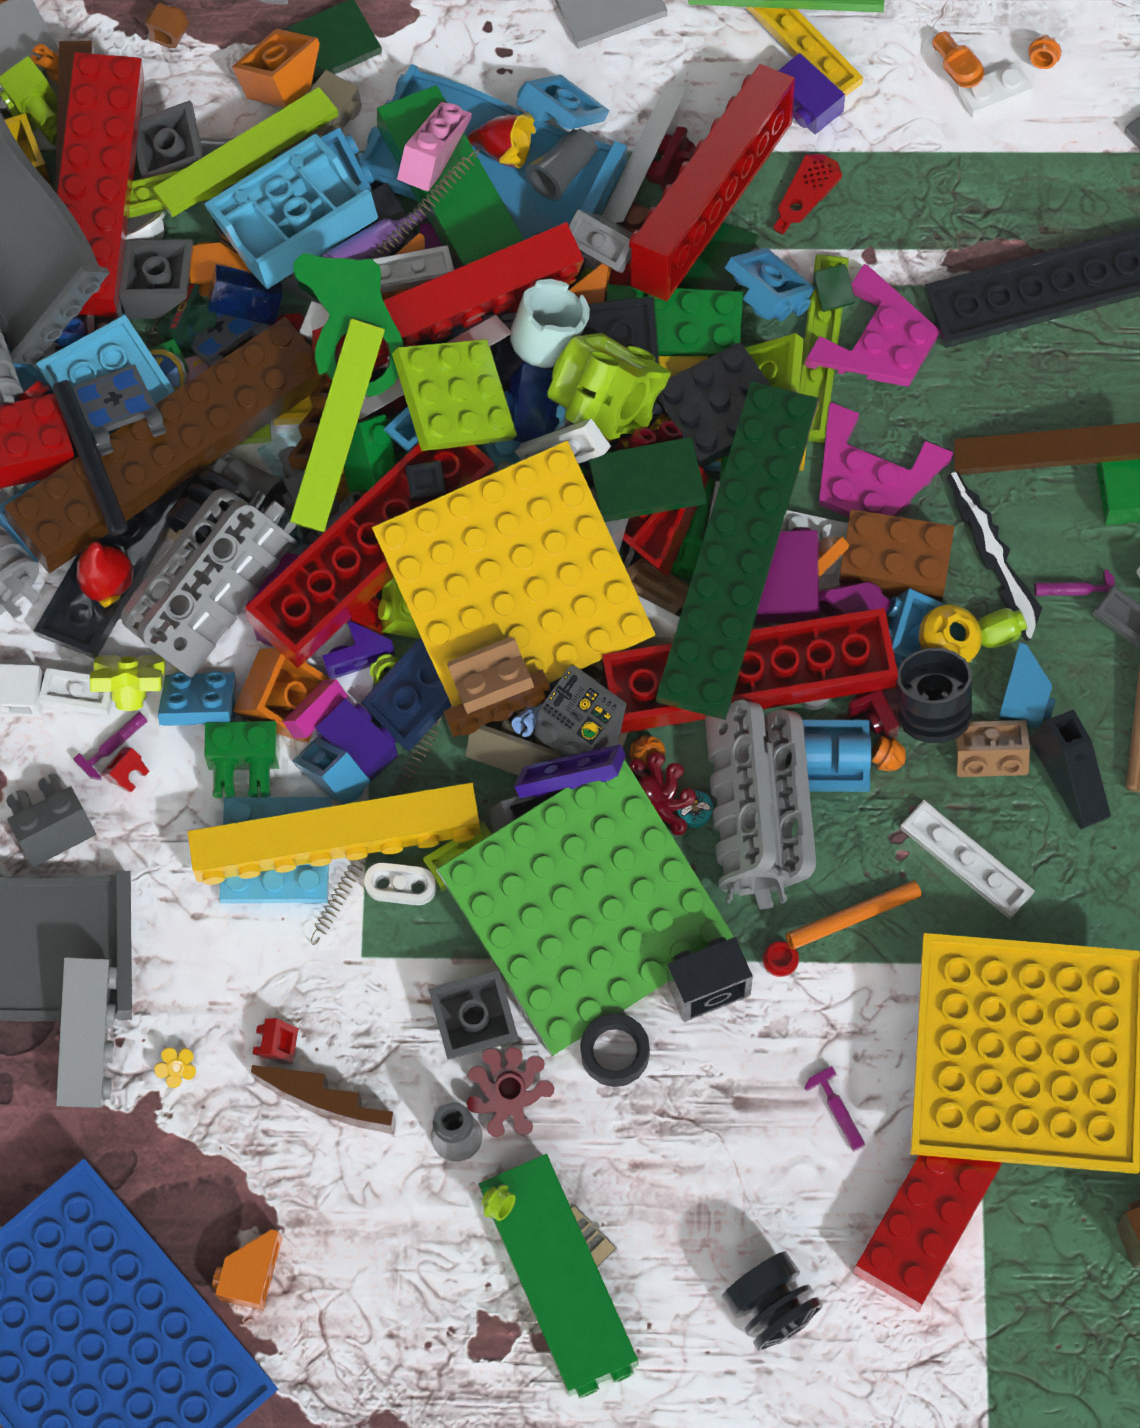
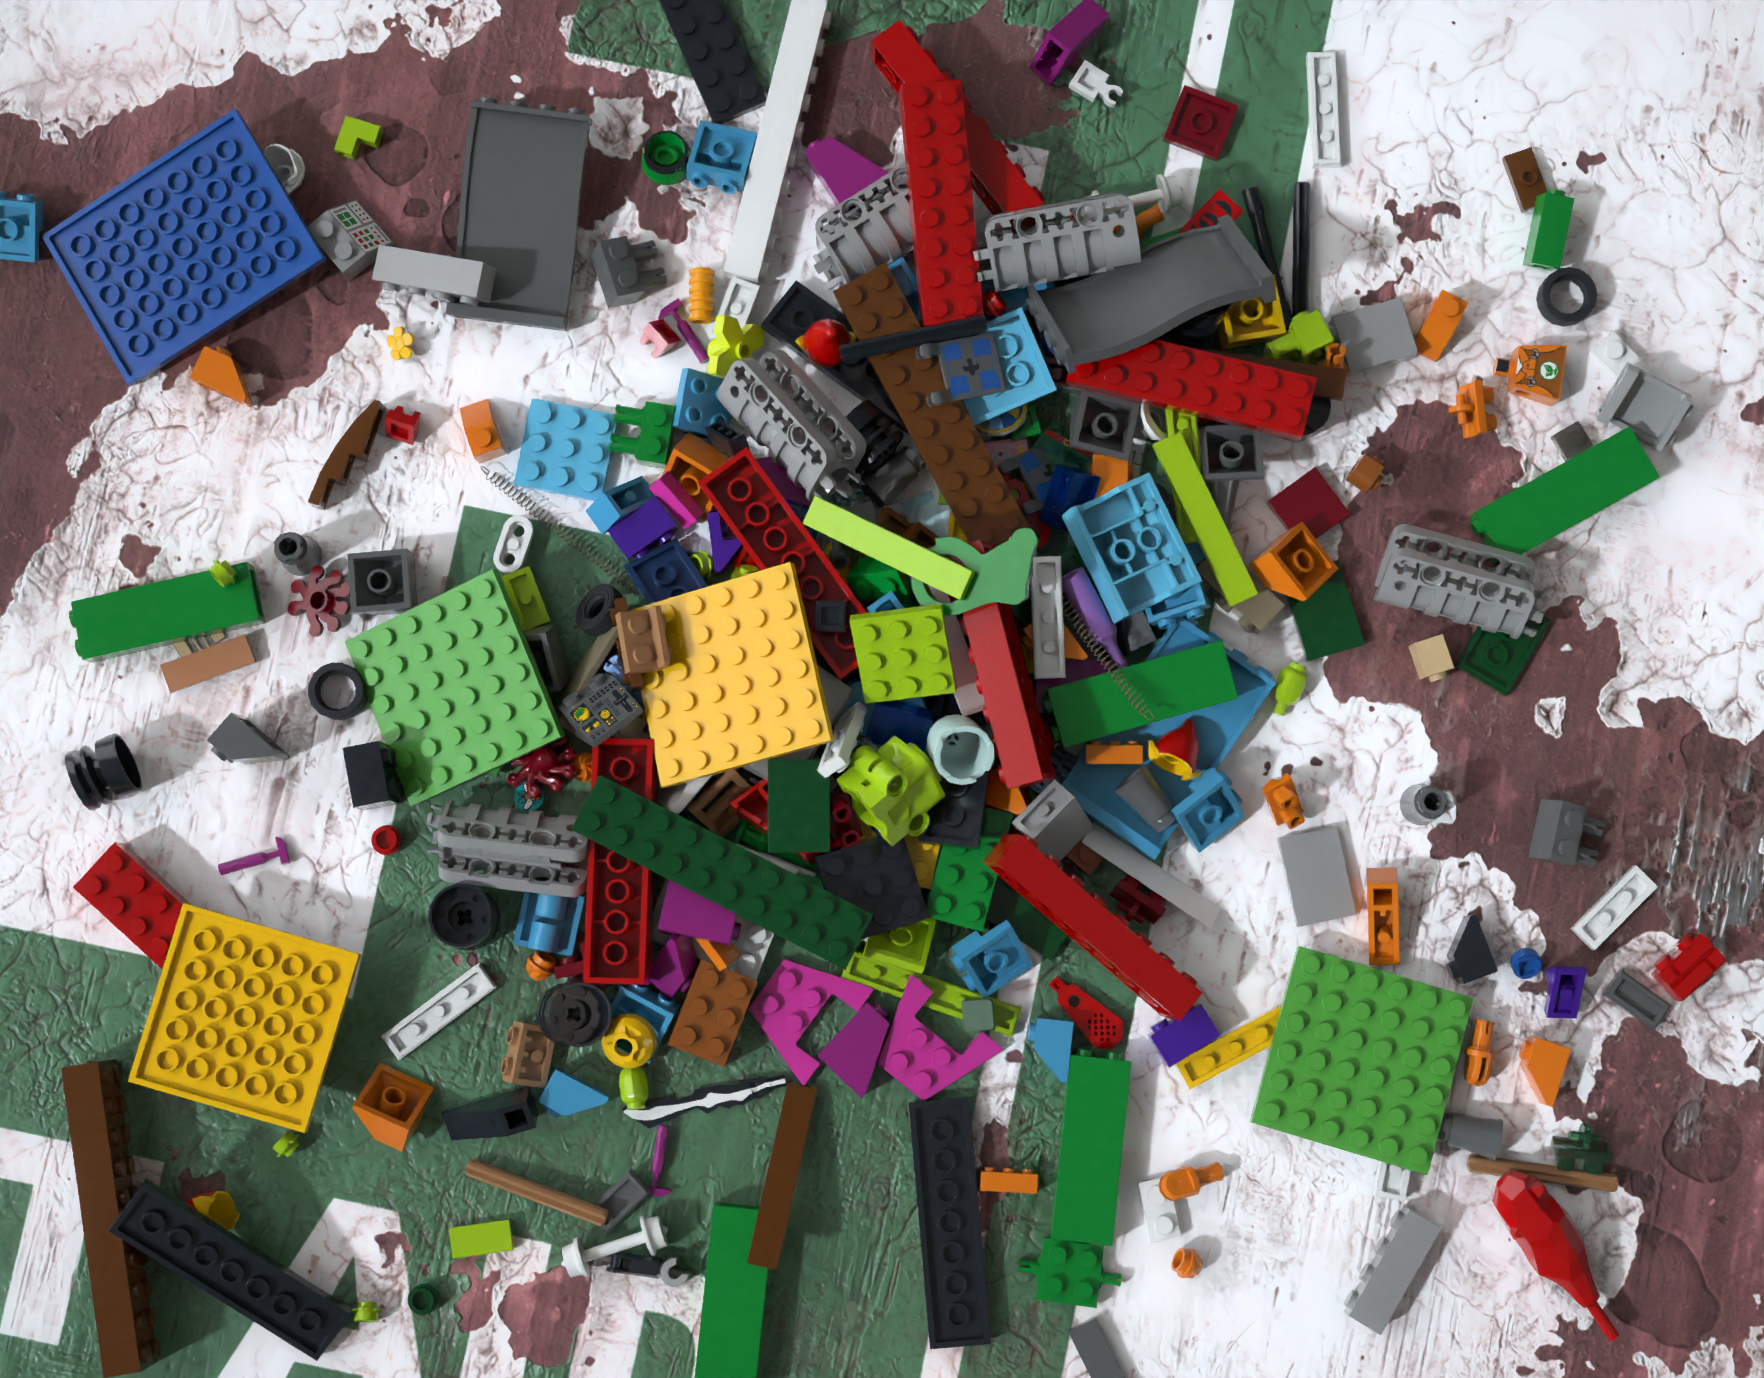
camera: 95 degrees right, 15 degrees up
yellow brick [187,783,481,885] -> none
bright pink slope [397,101,472,192] -> none
dark purple plate [514,744,626,798] -> none
orange piece [786,880,922,950] -> none
none -> nougat tile [160,634,257,693]
none -> dark grey slope [207,712,290,764]
none -> light grey slope [308,200,394,281]
none -> orange slope [352,1063,435,1152]
none -> black wheel [428,883,501,951]
none -> orange slope [459,399,507,464]
none -> black tyre [575,584,623,636]
none -> light orange piece [688,267,715,324]
none -> black piece [705,420,751,457]
none -> magenta slope [817,1001,889,1098]
none -> orange piece [979,1167,1038,1194]
none -> green plate [1017,1238,1122,1308]
none -> dark azure slope [1028,1017,1074,1083]
none -> green brick [1050,1049,1131,1246]
none -> orange piece [1085,741,1143,764]
none -> orange hips [1262,773,1305,829]
none -> dark red tile [1266,467,1350,539]
none -> lime plant [1273,661,1308,716]

